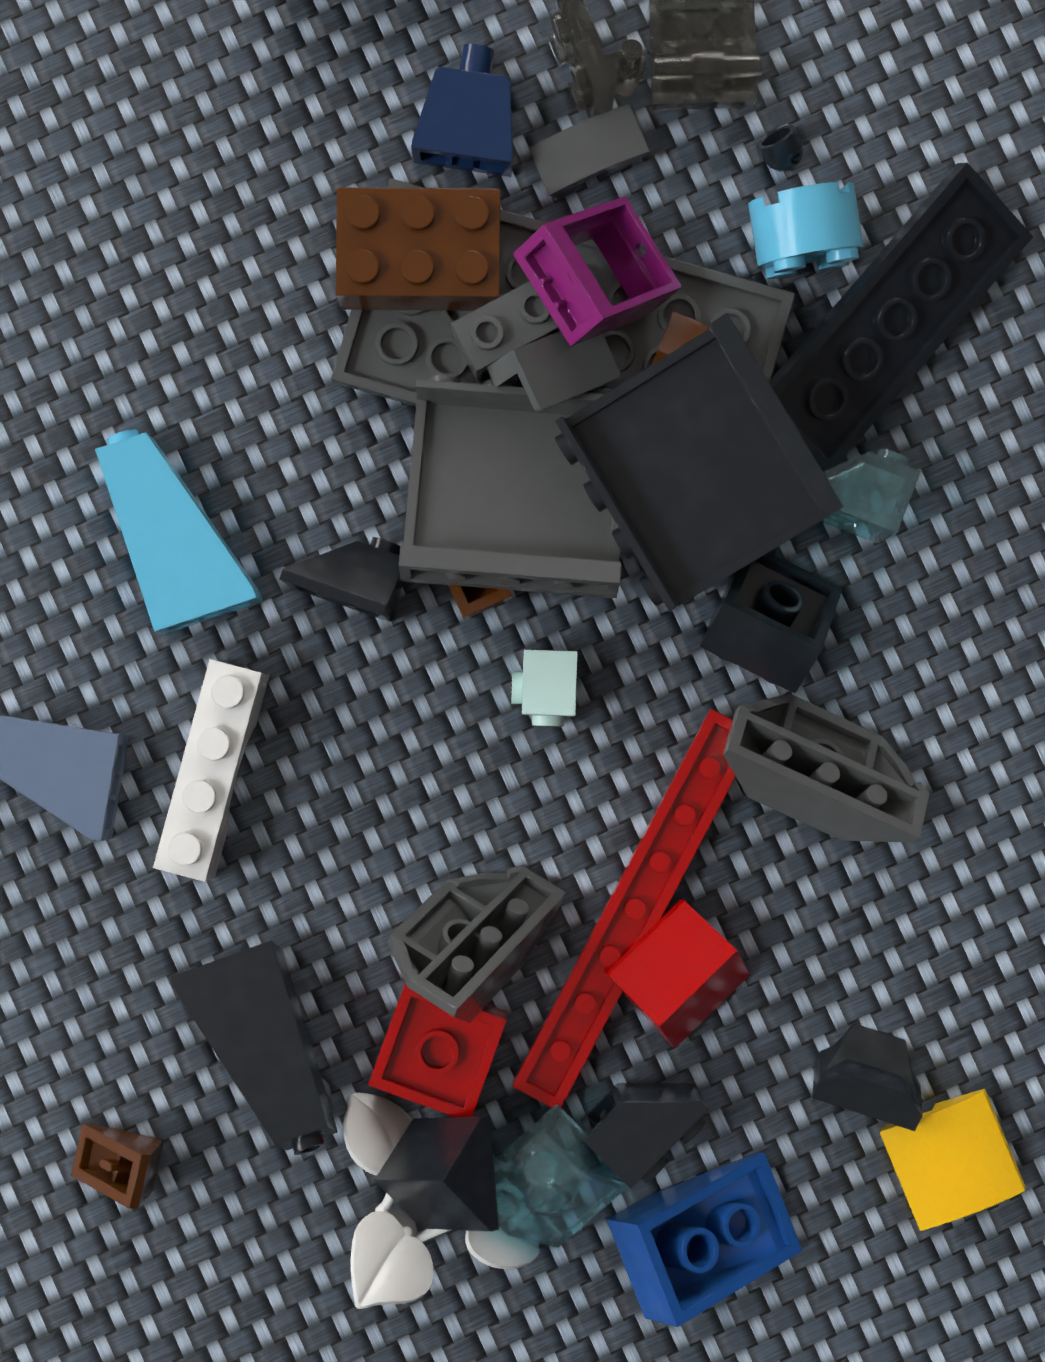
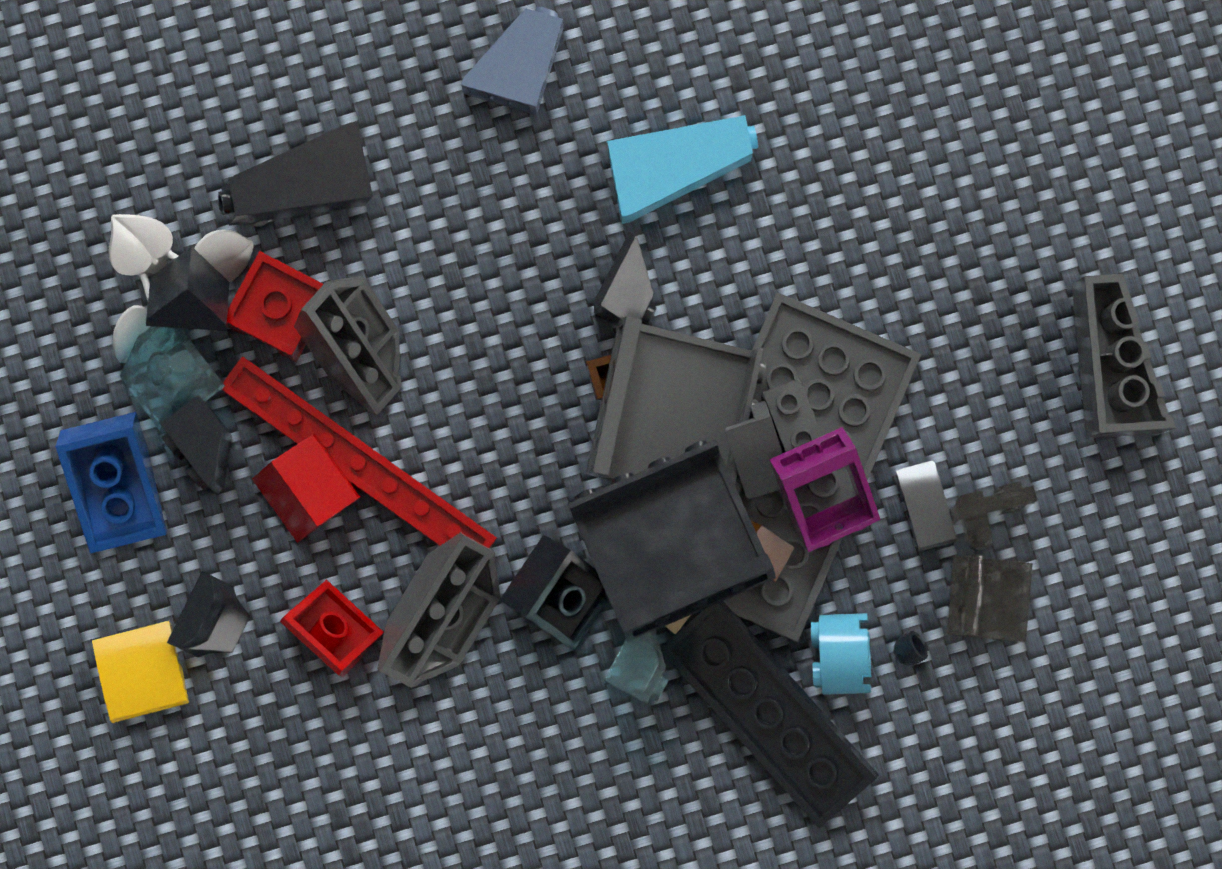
camera: 100 degrees right, 5 degrees down
reddish brown slope [71,1123,164,1209] -> none
white arch [153,659,270,882] -> none
reddish brown brick [336,187,501,311] -> none
dark blue torso [411,44,512,177] -> none
light aqua brick [511,650,577,727] -> none
none -> red slope [280,579,384,678]

